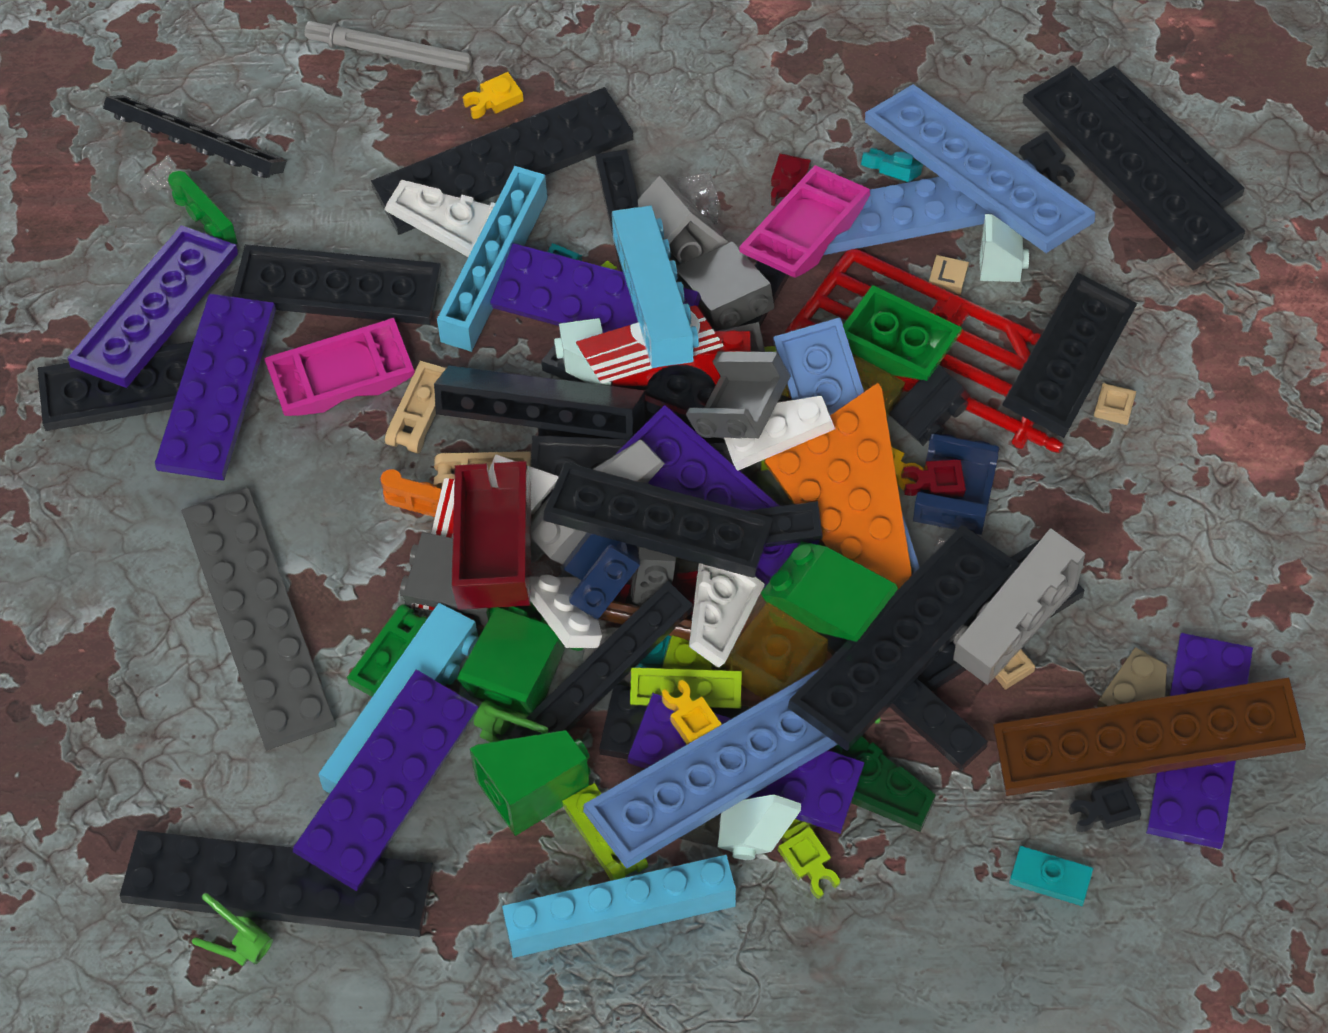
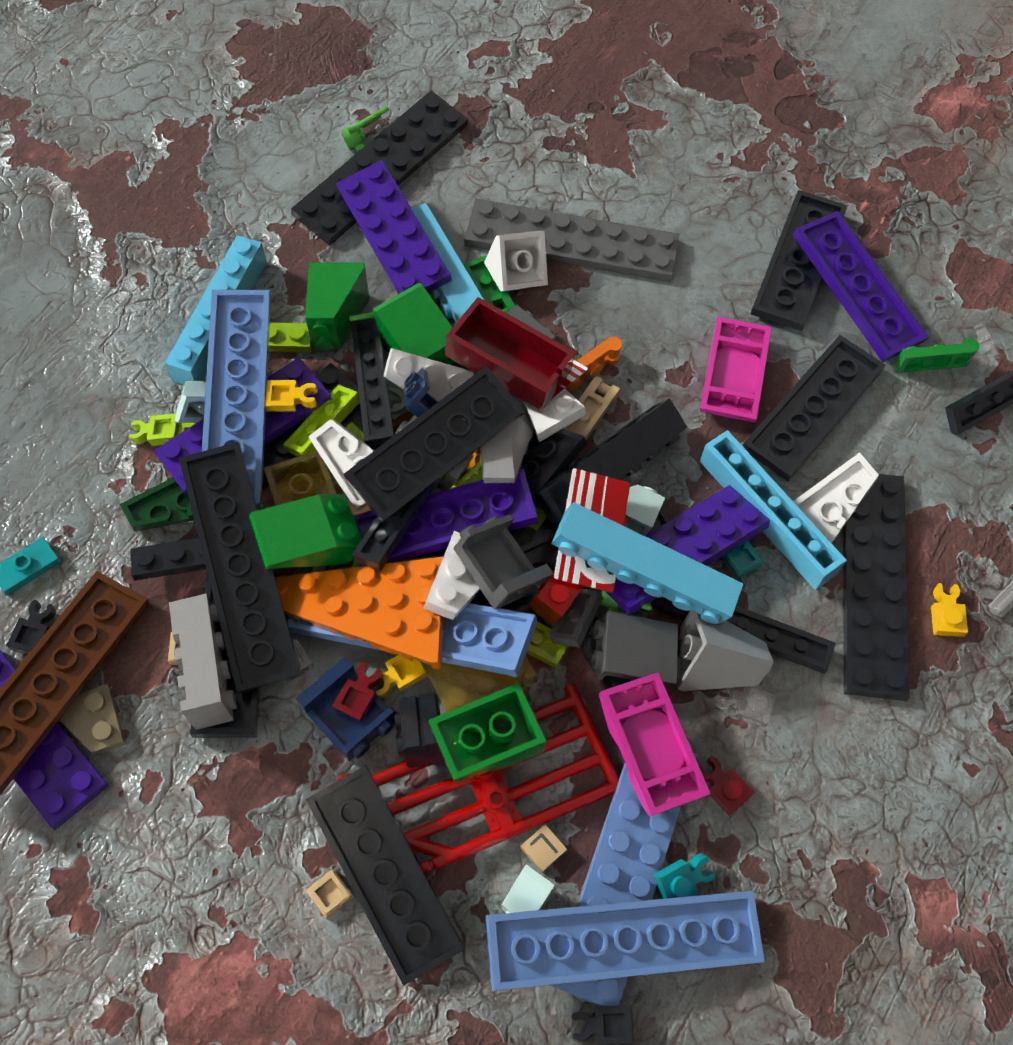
camera: 120 degrees right, 5 degrees up
dark purple plate [155,294,276,481] -> none
tan plate [385,361,446,453] -> none
none -> white slope [484,231,548,291]

